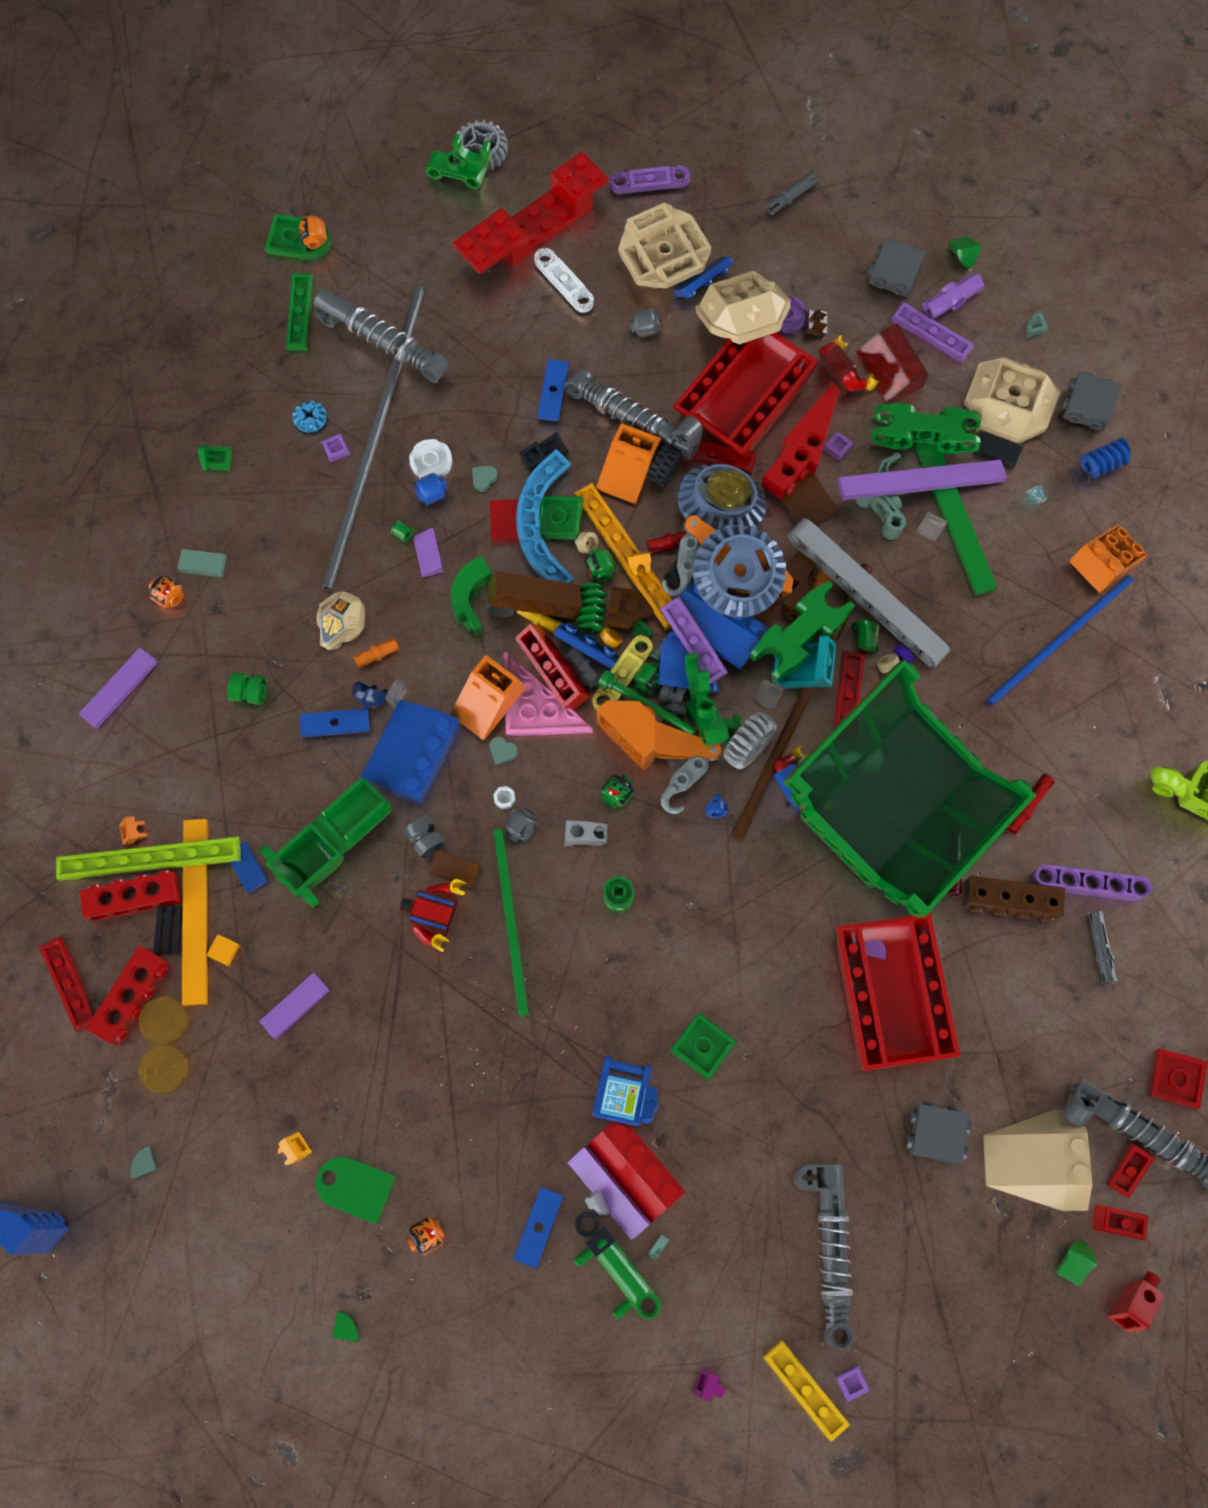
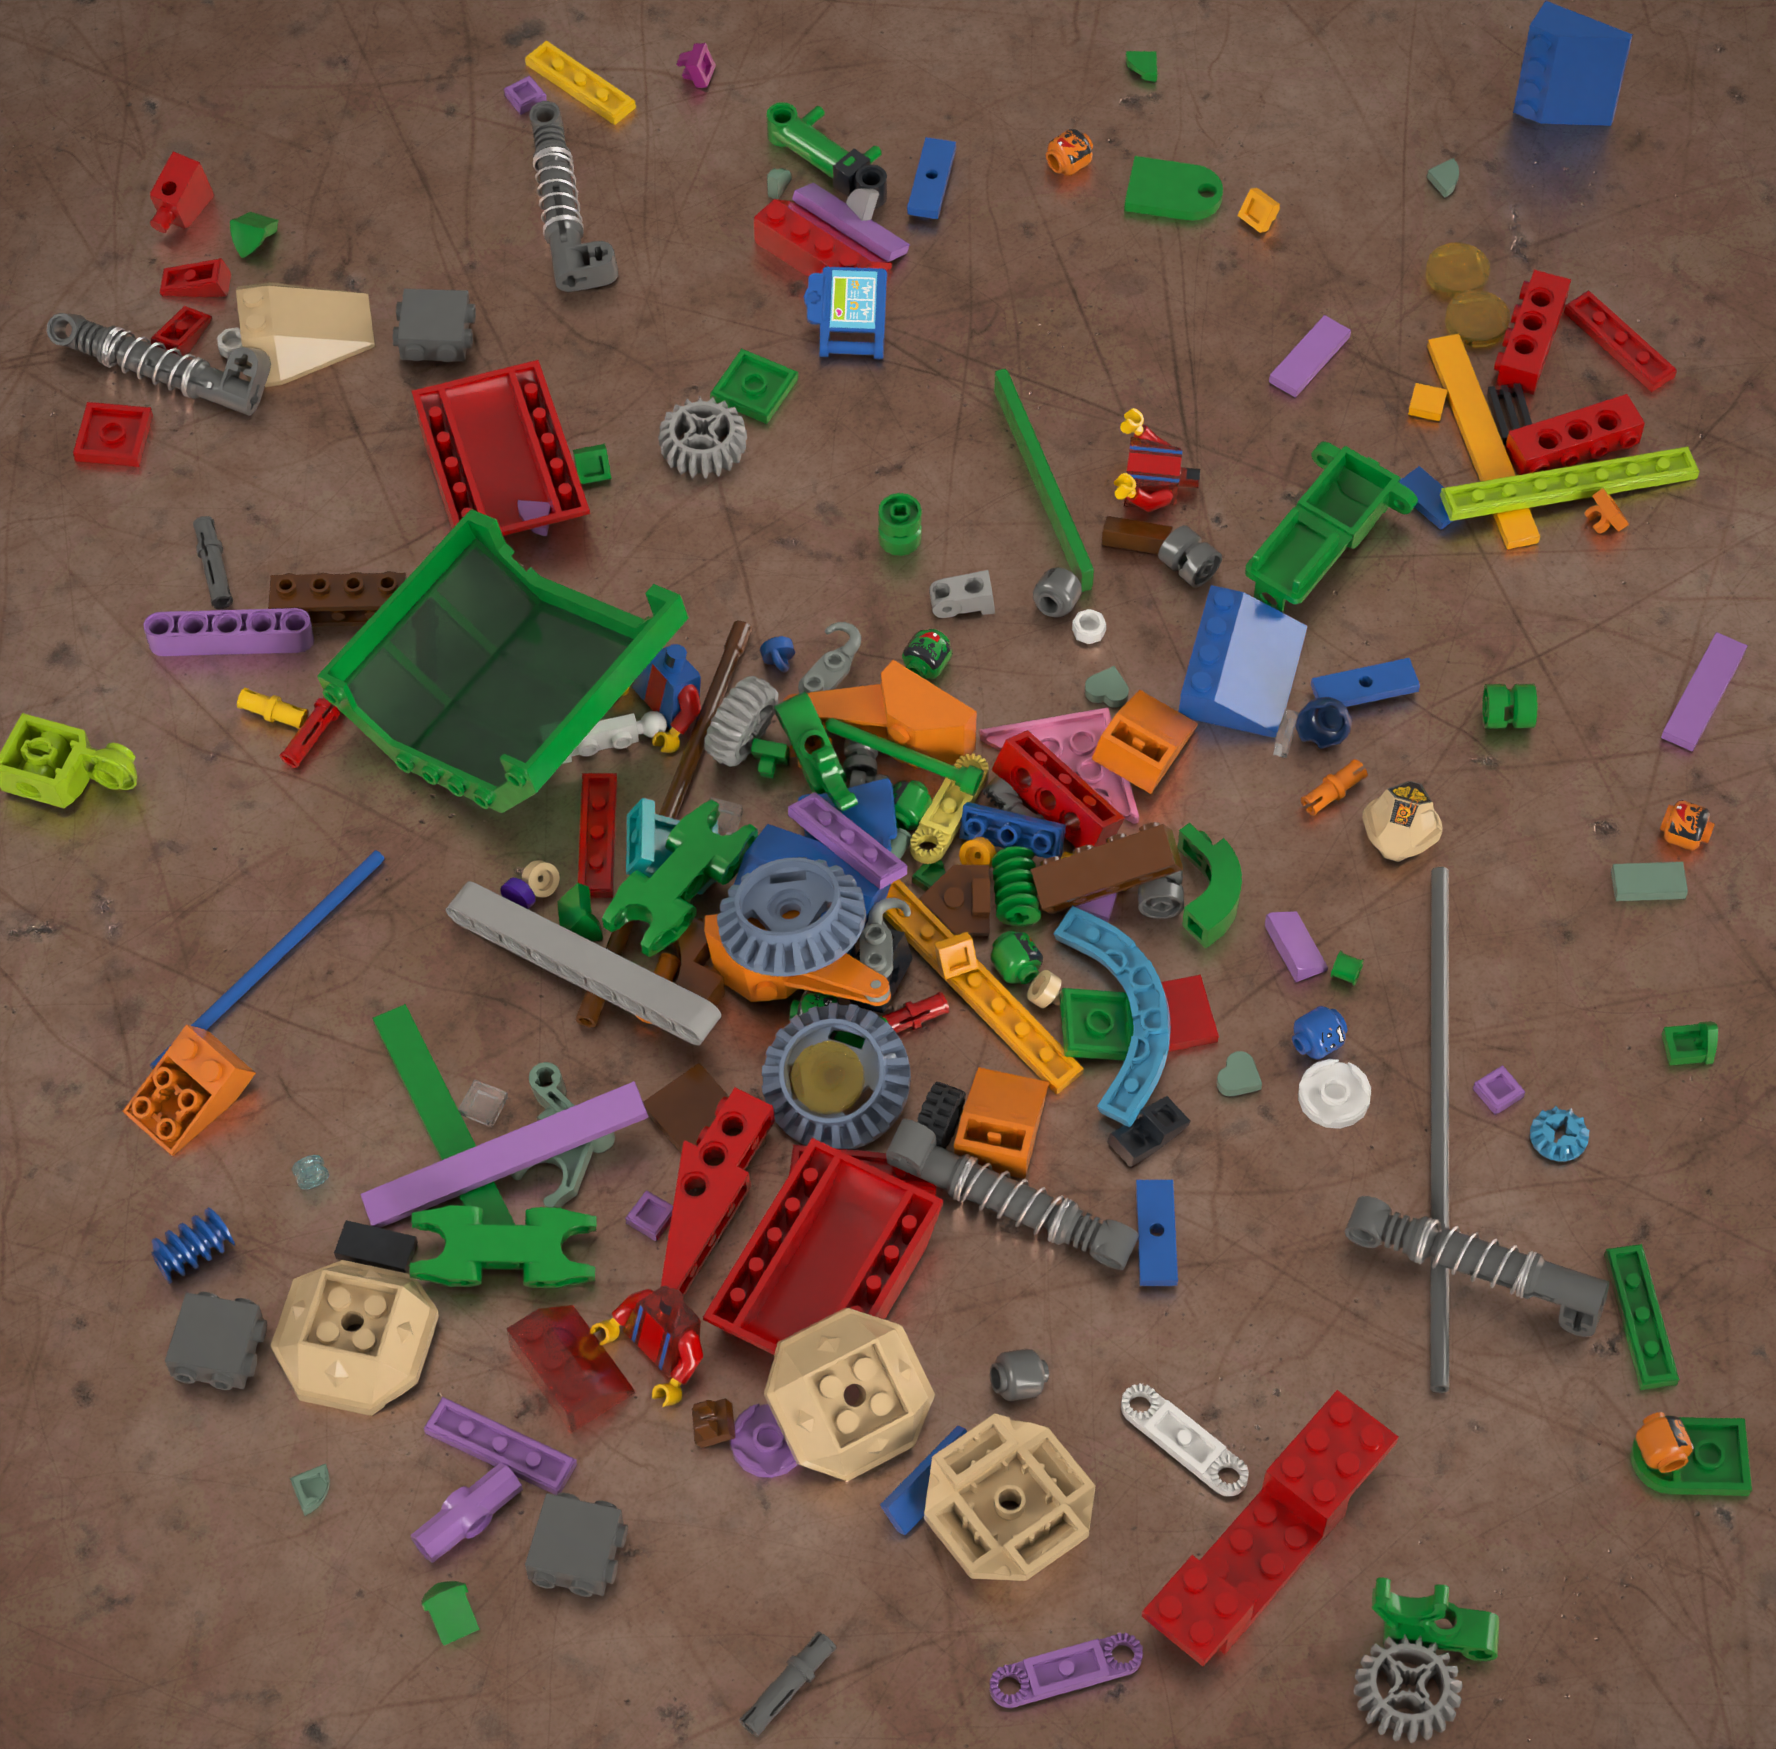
camera: 170 degrees right, 15 degrees down
none -> white tile [217,327,242,359]
none -> yellow pin [237,687,309,729]
none -> green tile [573,444,612,484]
none -> light grey gear [658,396,747,479]

